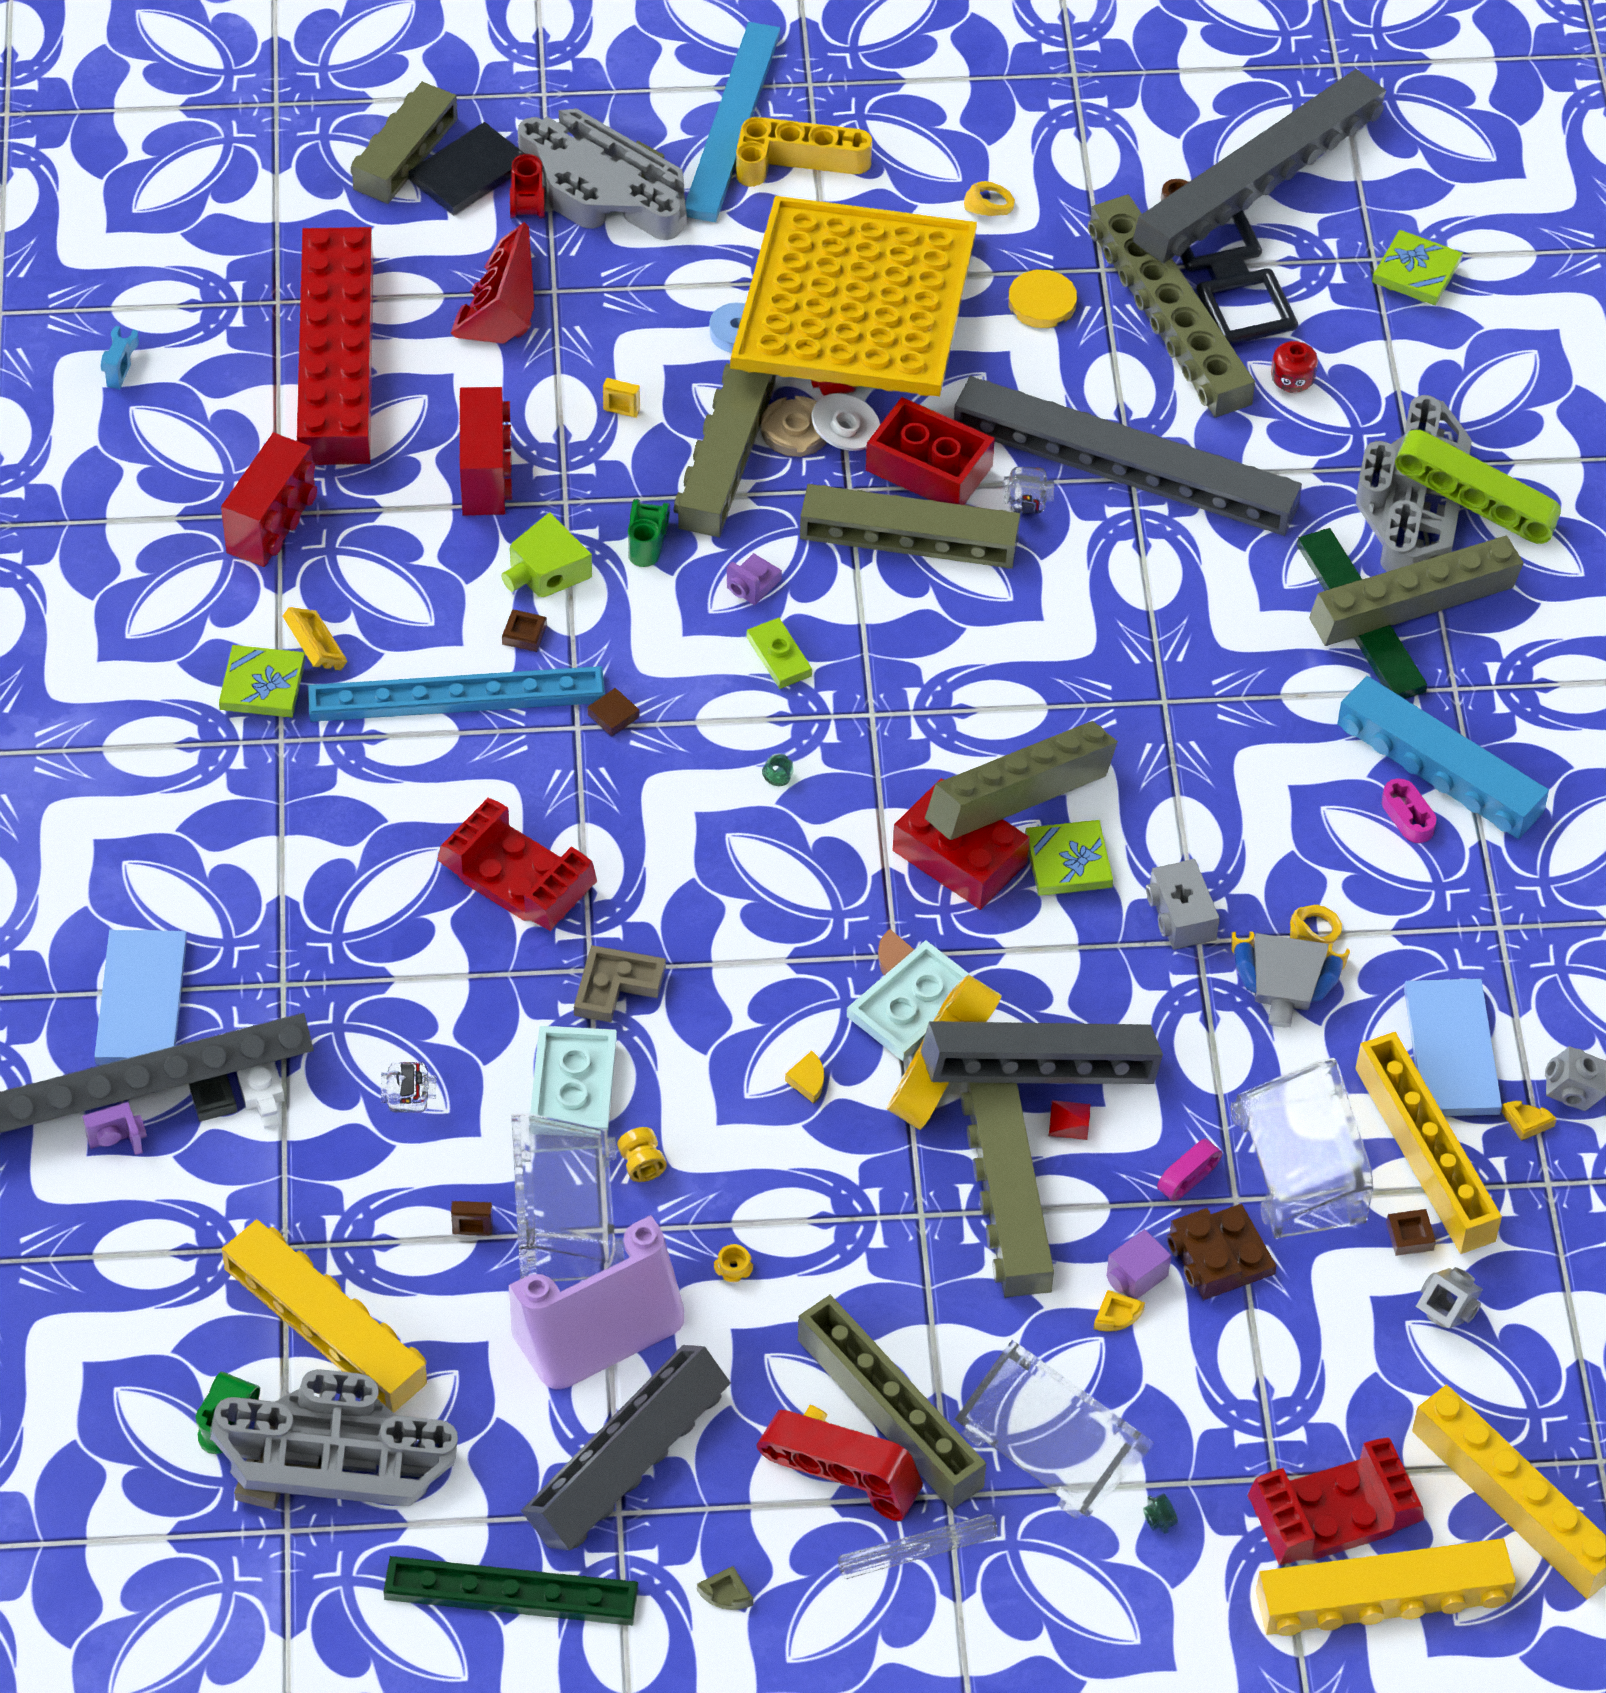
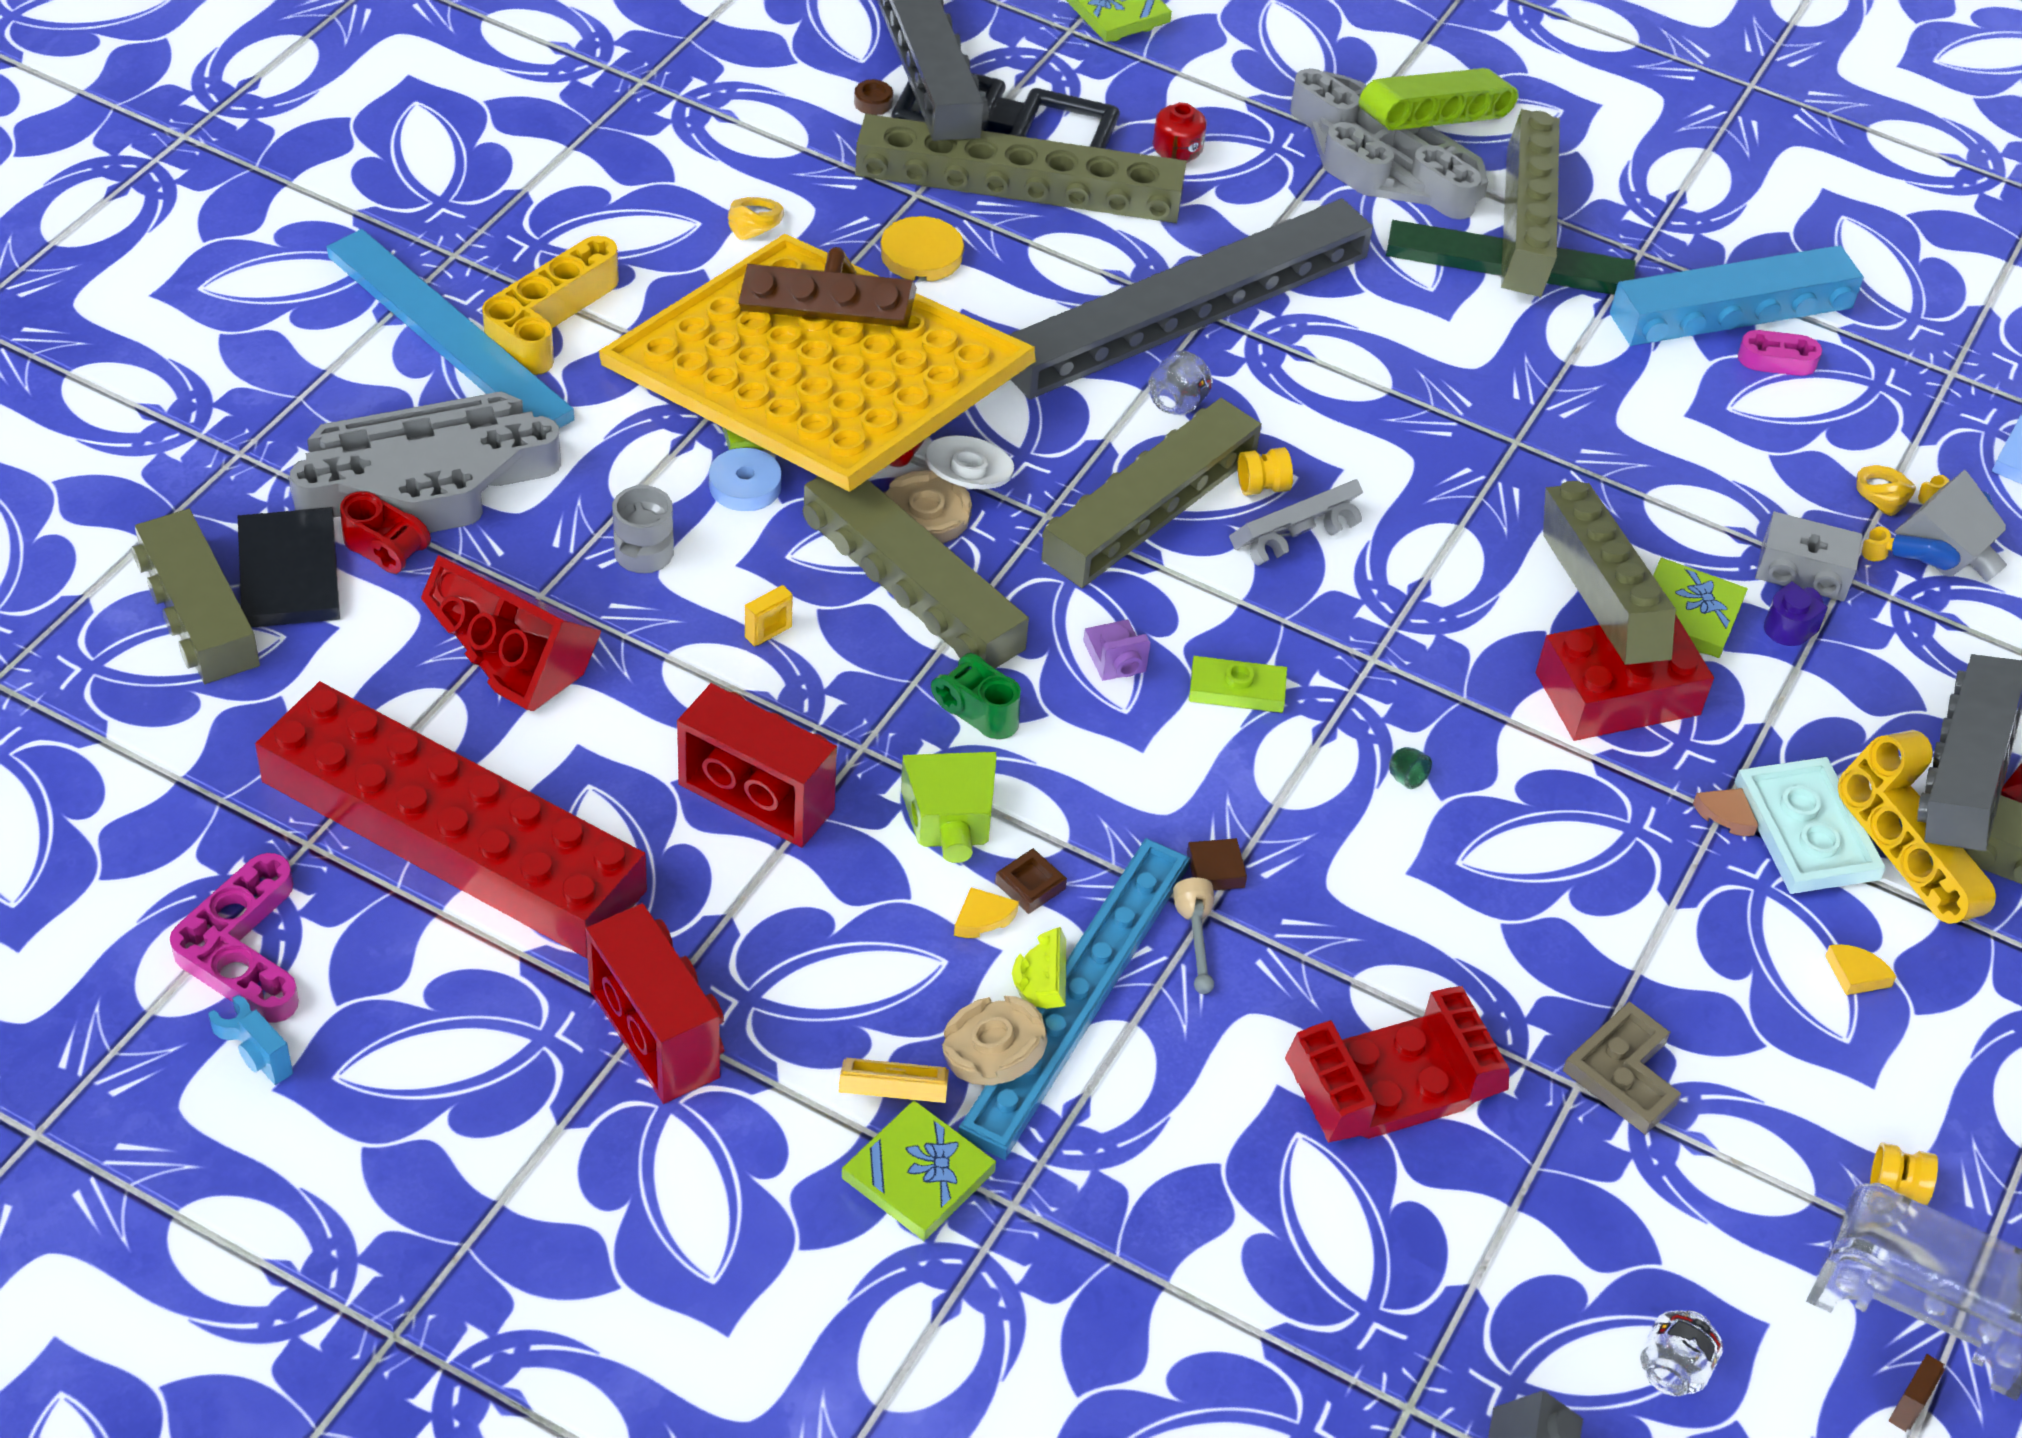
camera: 60 degrees left, 5 degrees down
light aqua plate [529,1026,617,1136] -> none
red brick [865,397,995,505] -> none
none -> dark pink beam [169,853,299,1023]
none -> light grey wheel [612,485,674,573]
none -> reddish brown plate [738,247,917,328]
none -> tan tile [942,996,1048,1086]
none -> yellow tile [954,887,1019,938]
none -> neon yellow tile [1011,927,1067,1009]
none -> hinge [1173,878,1214,994]
none -> light grey plate [1229,479,1364,566]
none -> yellow wheel [1237,447,1293,496]
none -> dark purple plate [1764,581,1828,646]

